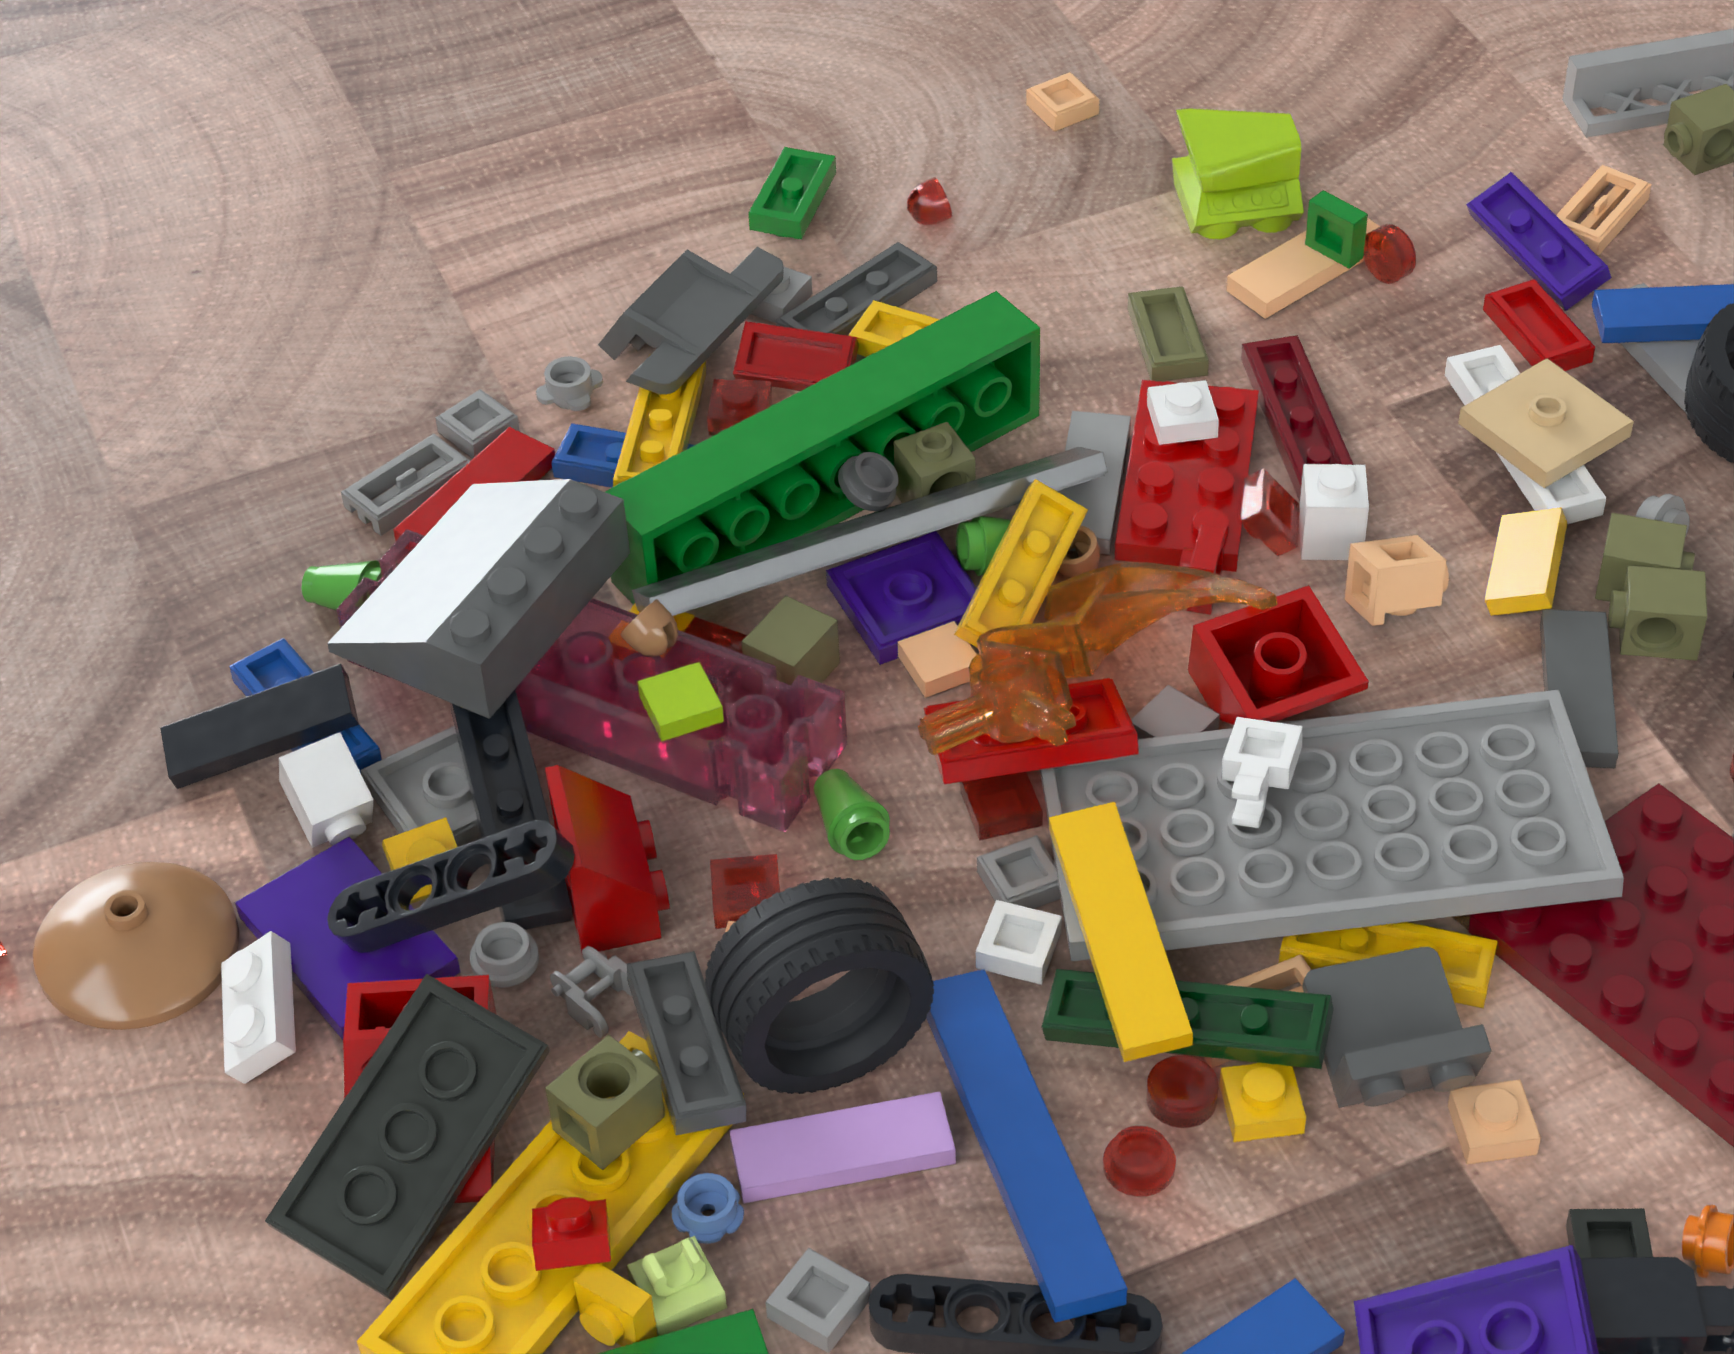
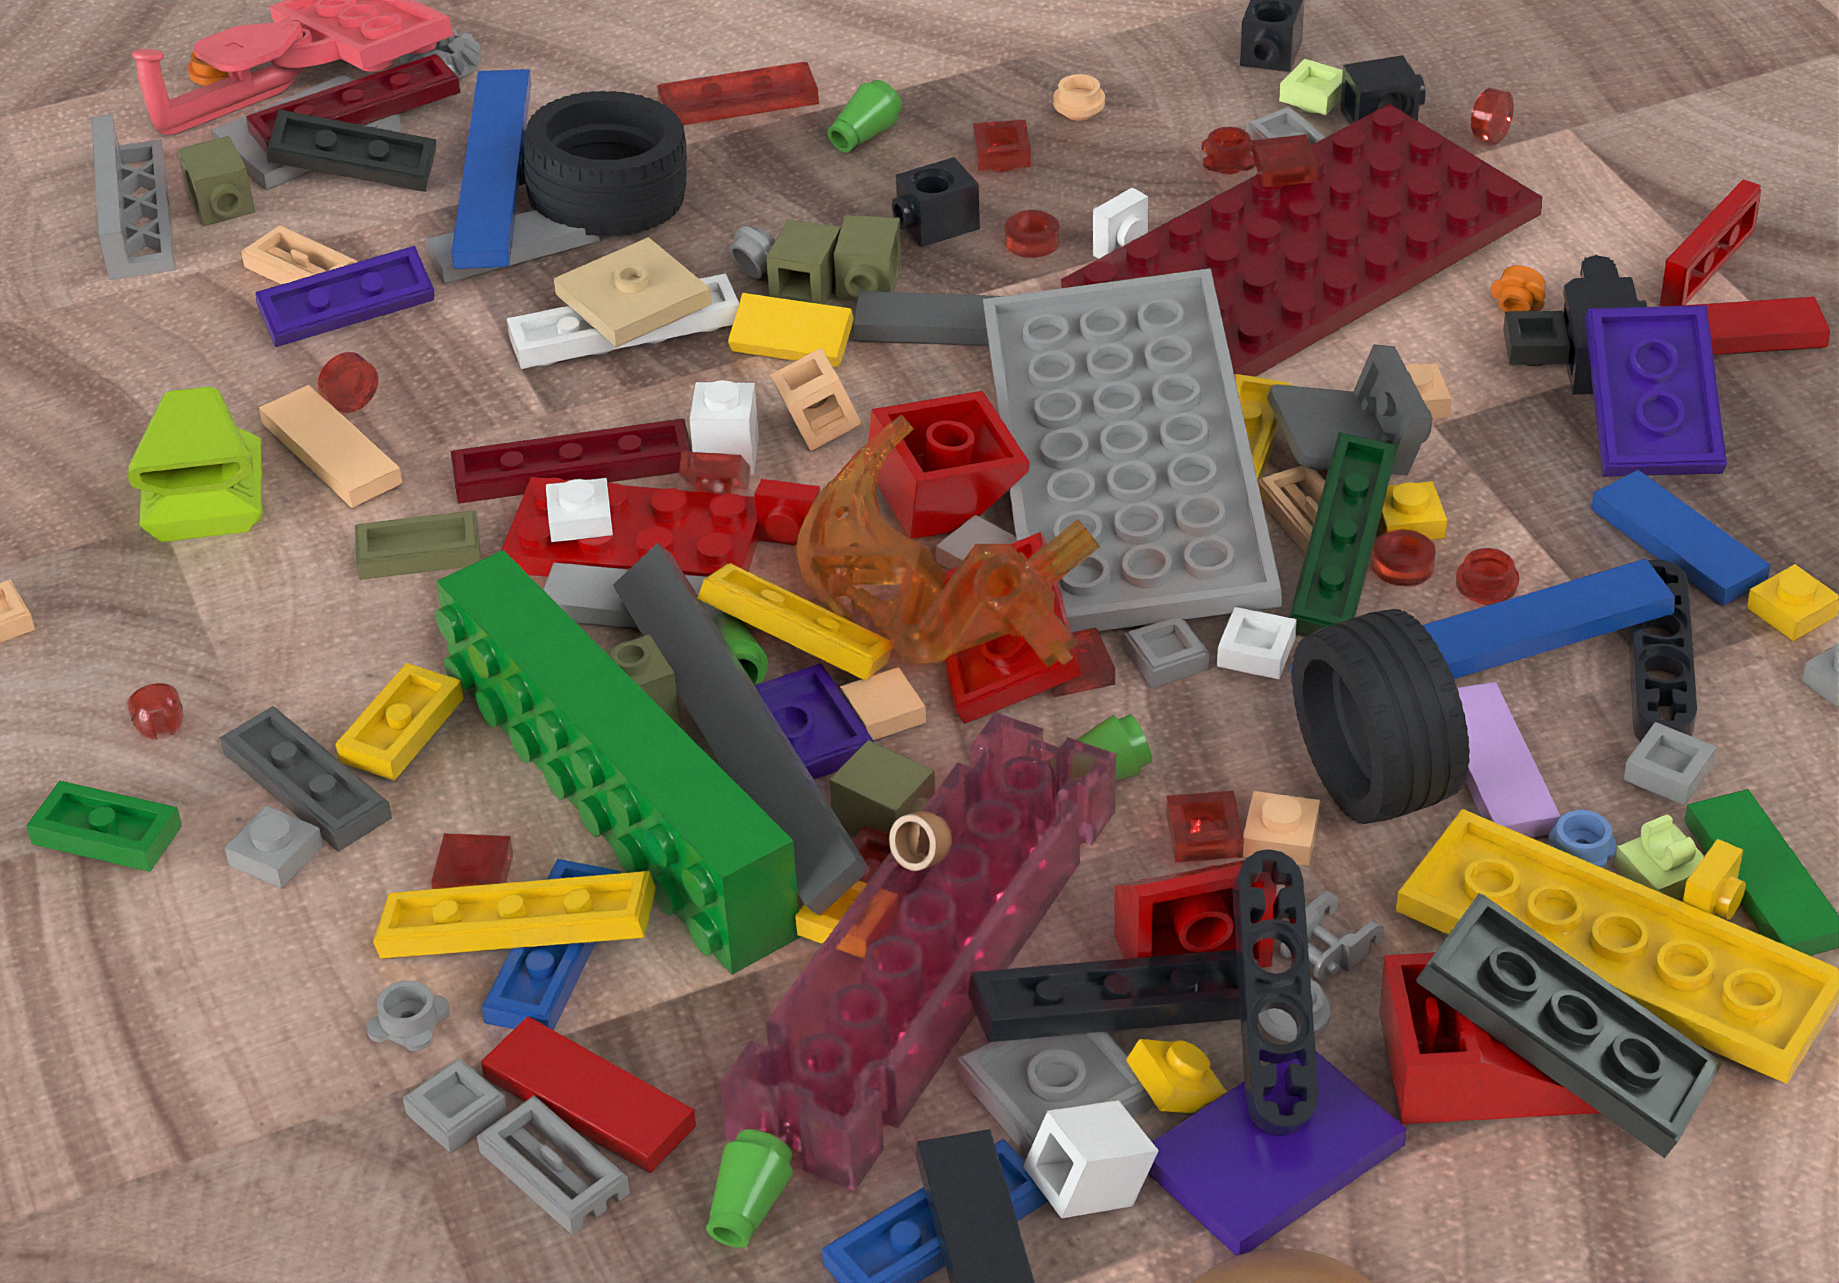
camera: 90 degrees left, 5 degrees down
white plate [221,931,296,1084] -> none
dark grey slope [327,479,630,719] -> none
red plate [532,1197,611,1271] -> none
olive brick [545,1034,665,1170] -> none
dark grey plate [598,247,784,394] -> none
dark grey tile [627,951,747,1135] -> none
lime tile [638,662,724,741] -> none
red tile [733,321,859,391] -> none
flat silver plate [838,452,898,511] -> none
yellow tile [1049,802,1193,1062] -> none
white plate [1222,717,1303,828] -> none
green plate [1305,190,1368,269] -> none
red tile [1483,279,1595,371] -> none

